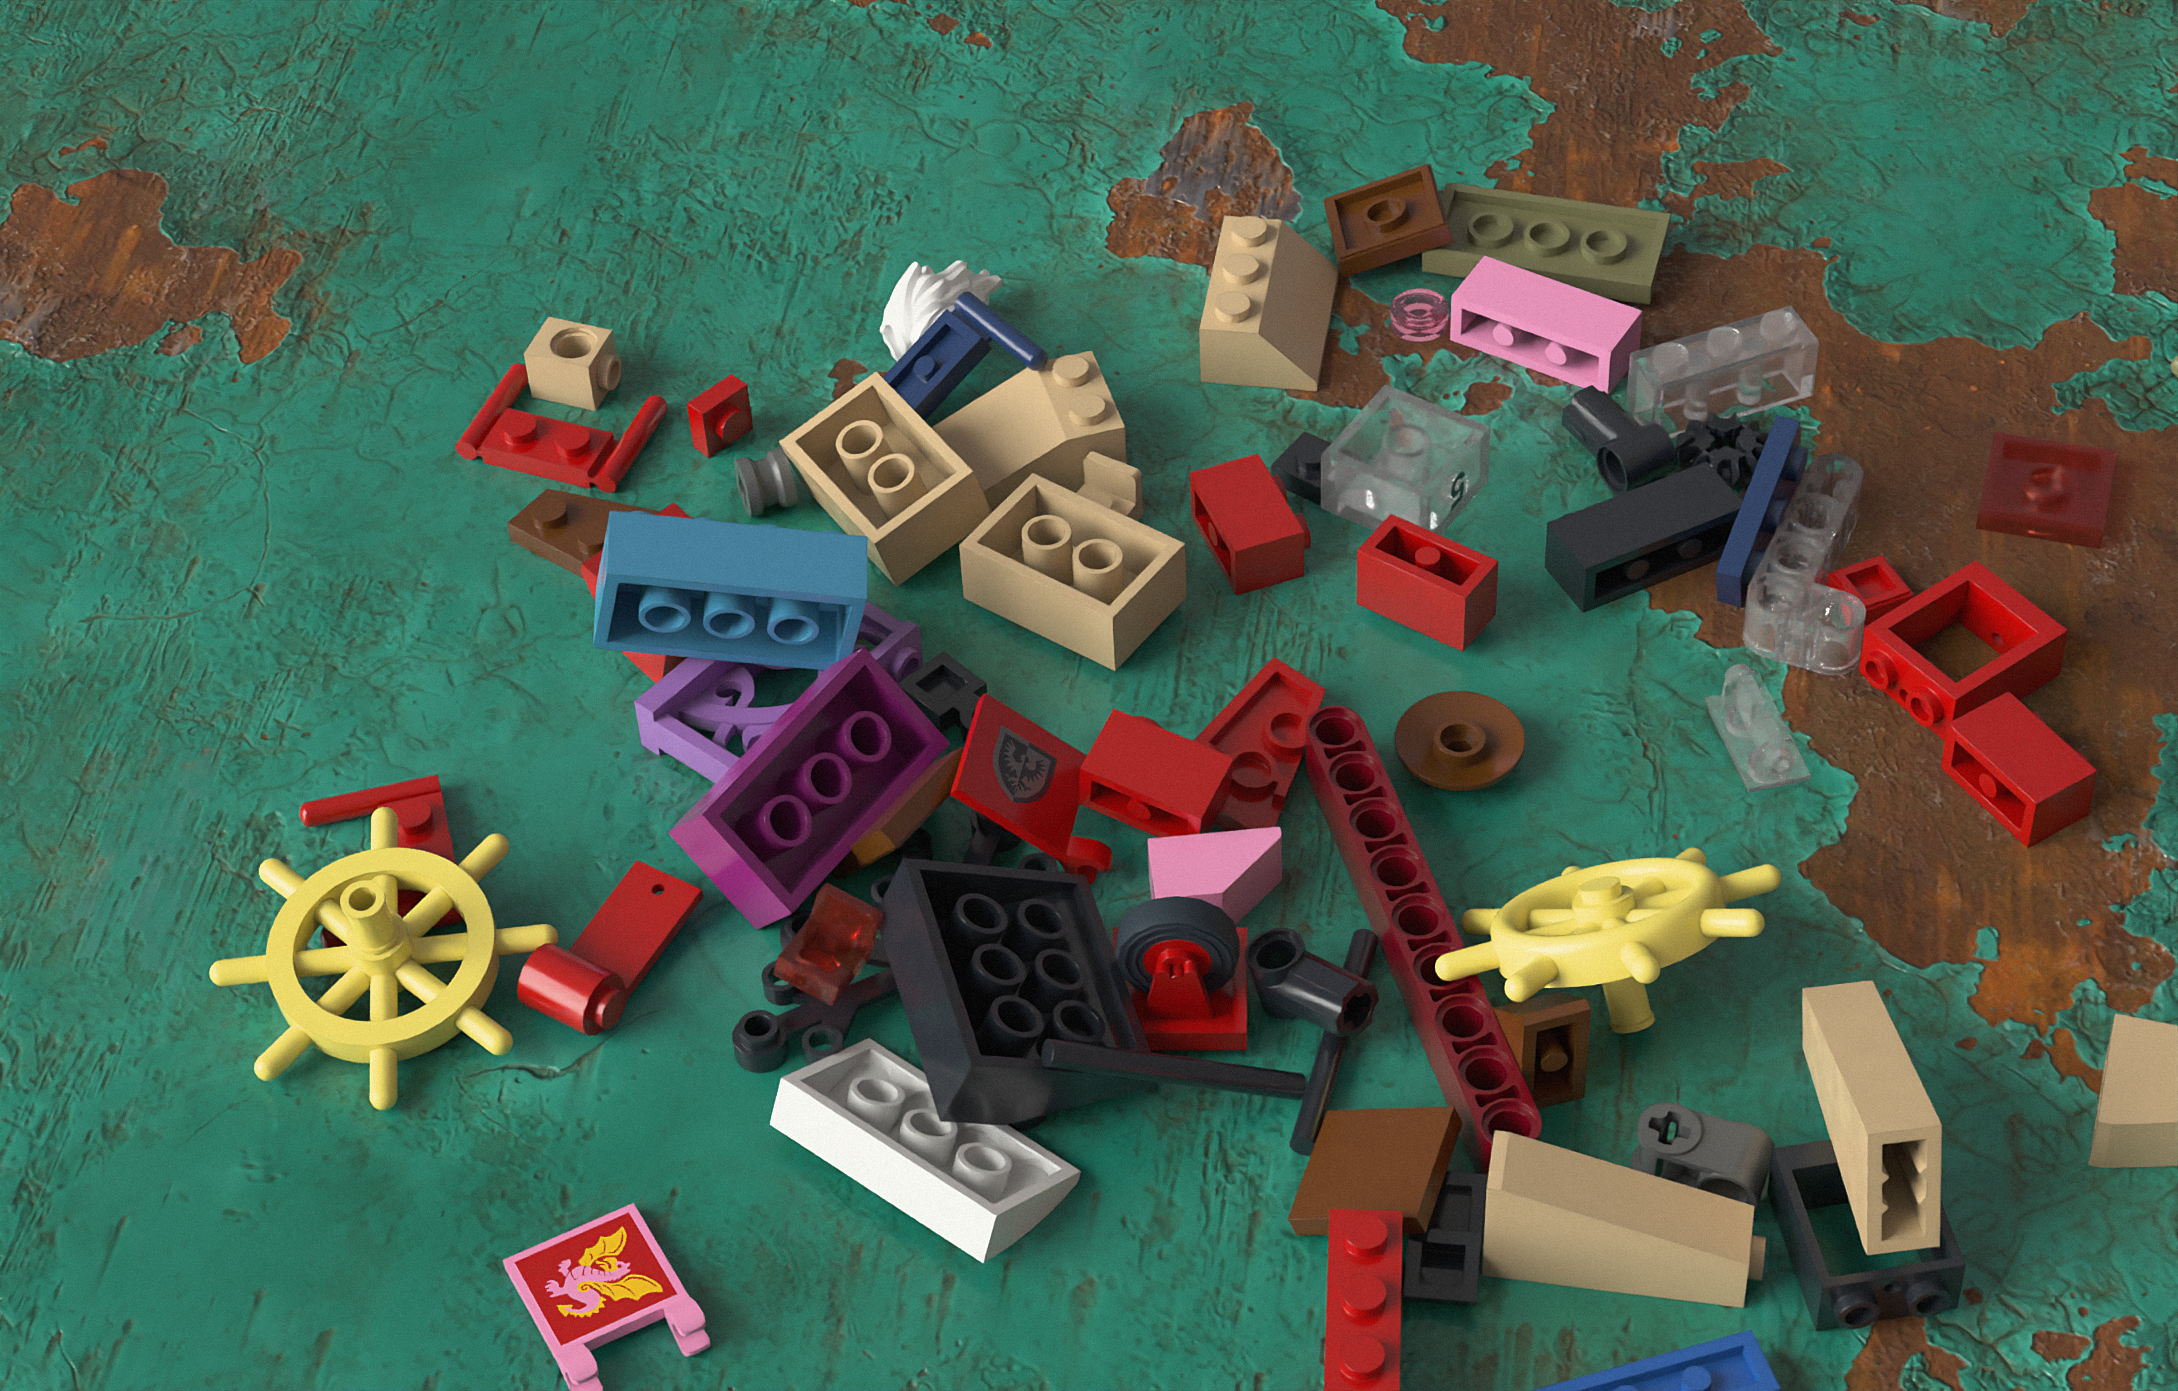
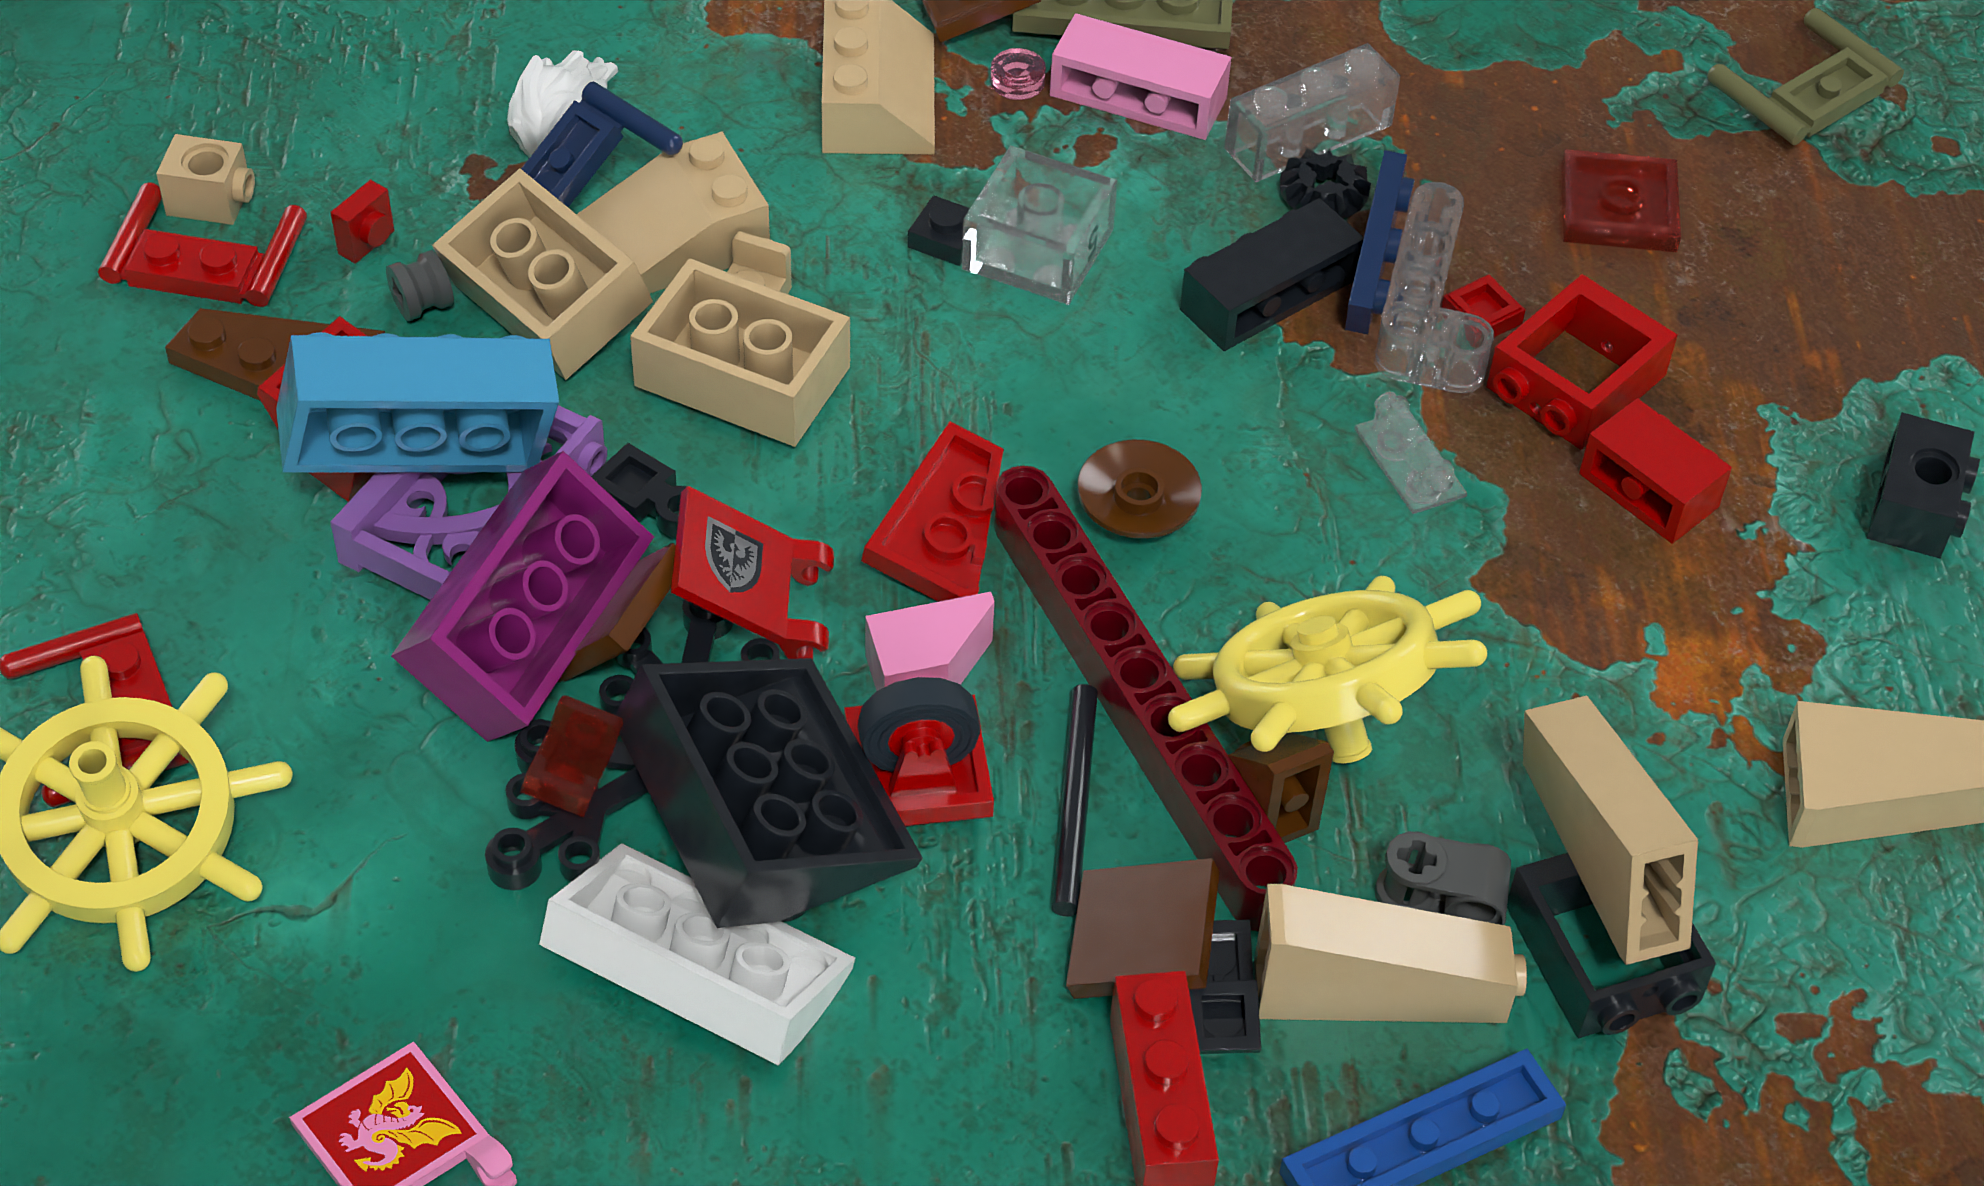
camera: 15 degrees left, 5 degrees up
red door [517,860,704,1036] -> none
black bar [1041,1039,1306,1101] -> none
red brick [1078,709,1234,838] -> none
red brick [1190,454,1311,596] -> none
black piece [1245,928,1379,1038] -> none
red brick [1357,514,1498,652] -> none
black piece [1562,385,1677,495] -> none

